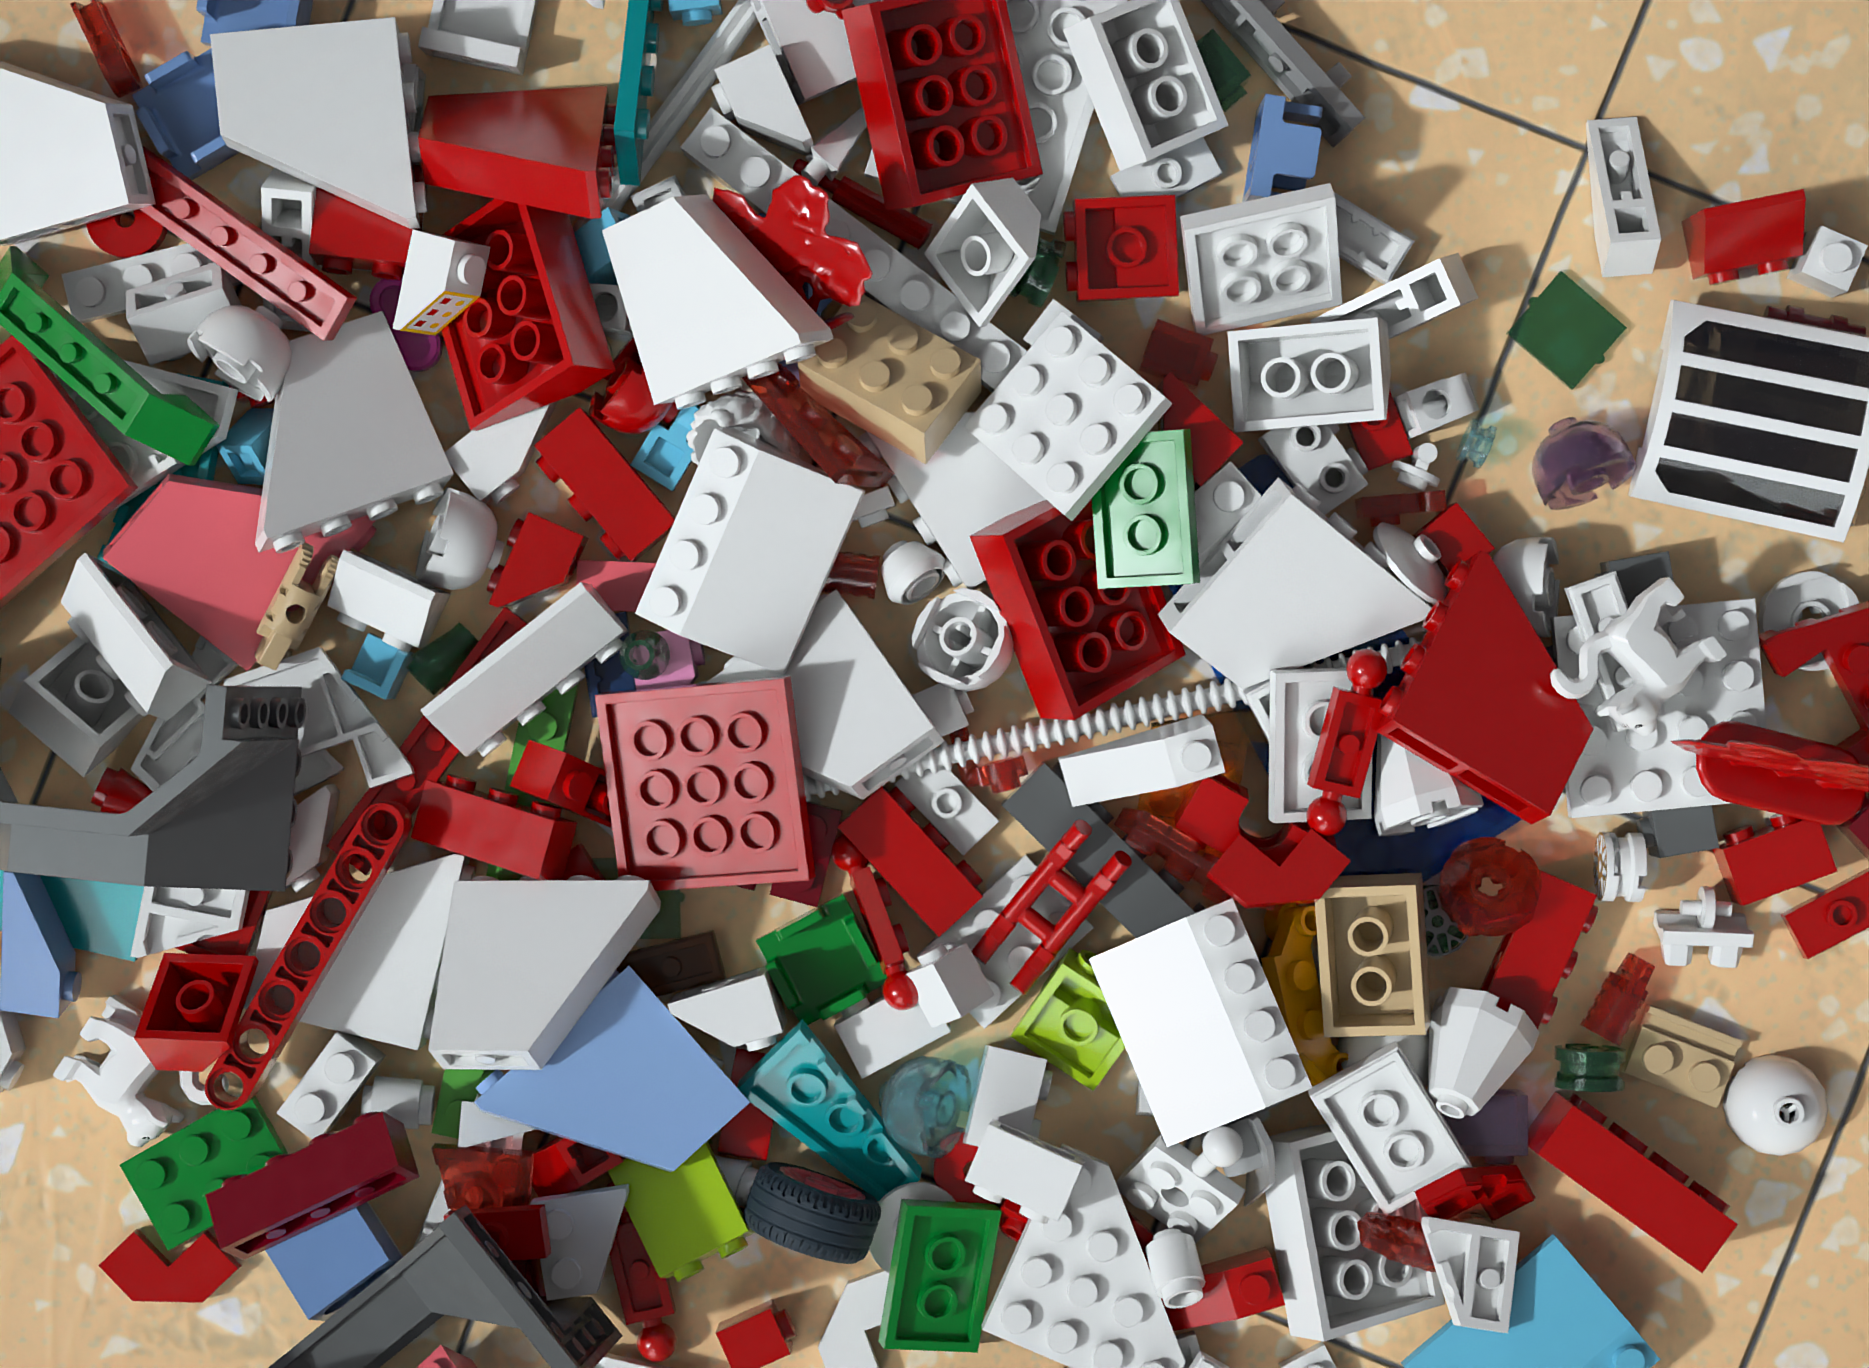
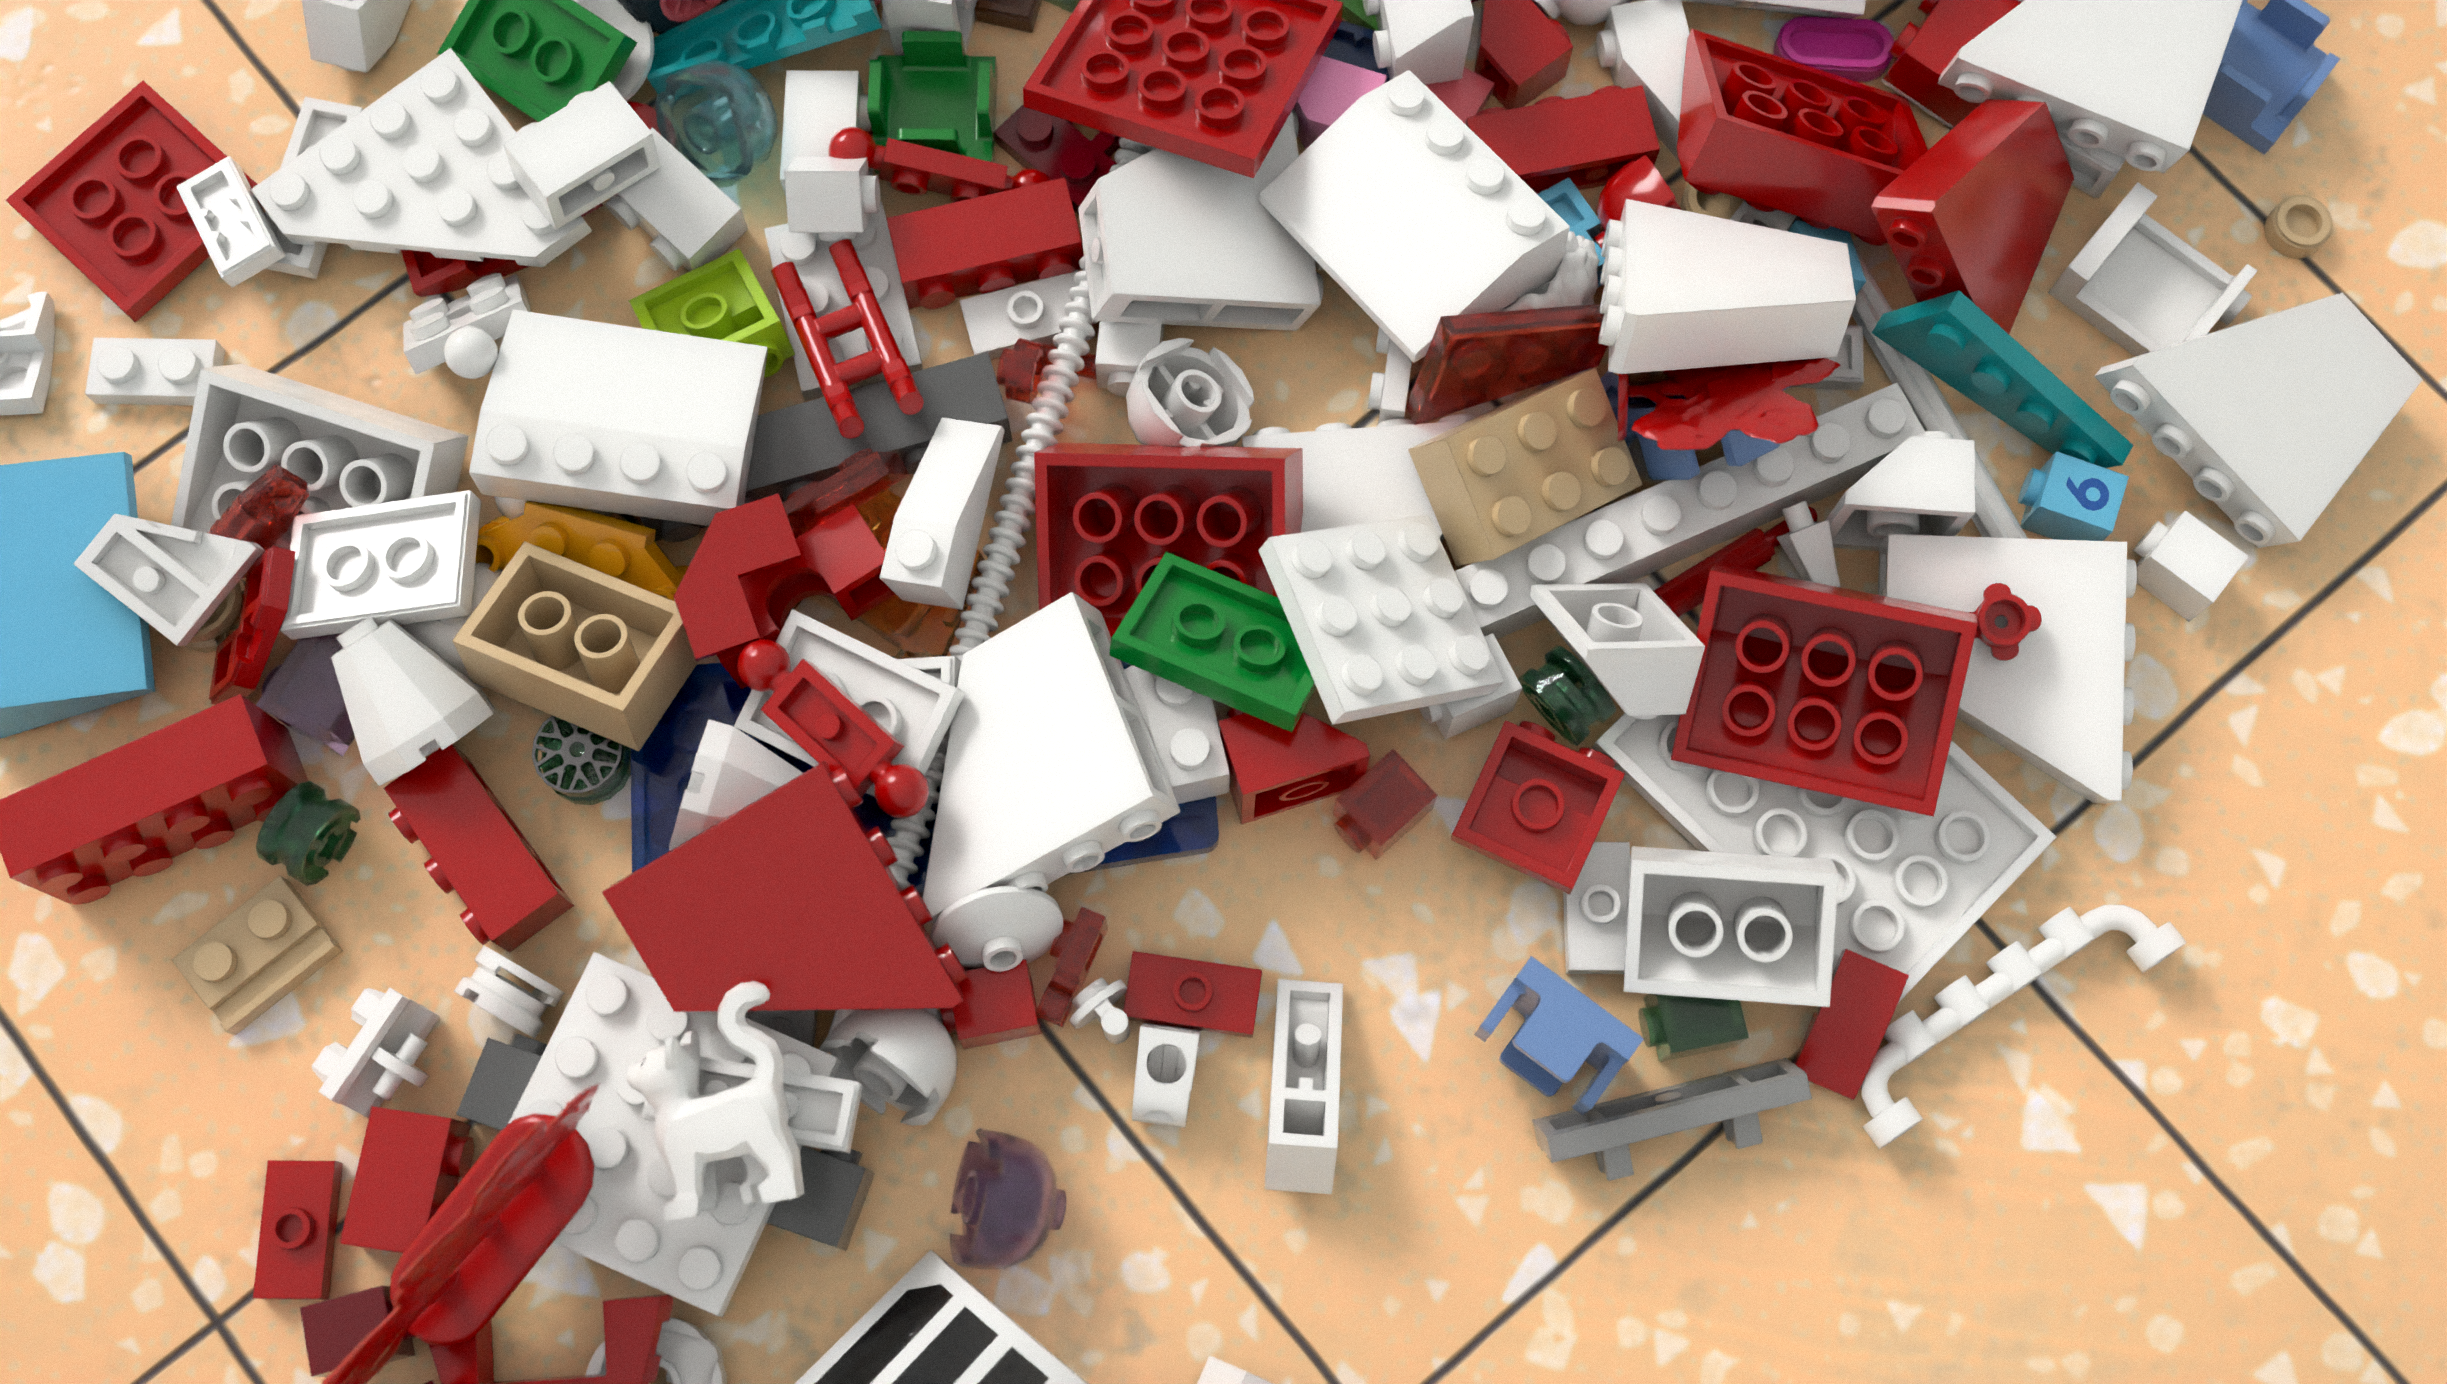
camera: 115 degrees right, 15 degrees down
white slope [393,229,490,336] -> none
clear green cone [620,630,670,680] -> none
clear red hinge [821,551,881,600] -> none
white cone [881,540,945,605] -> none
white brick [1145,1229,1205,1308] -> none
red slope [1161,1246,1285,1331] -> none
white plate [1180,183,1342,337] -> none
light grey panel [1200,1114,1275,1207] -> none
white slope [1227,317,1391,433] -> none
white brick [1258,424,1369,515] -> none
white plate [1334,192,1414,285] -> none
clear red plate [1438,837,1542,936] -> none
clear light blue bush [1456,418,1497,469] -> none
clear green piece [1506,271,1627,390] -> none
clear red hinge [1580,953,1655,1046] -> none
white cylinder [1723,1054,1828,1156] -> none

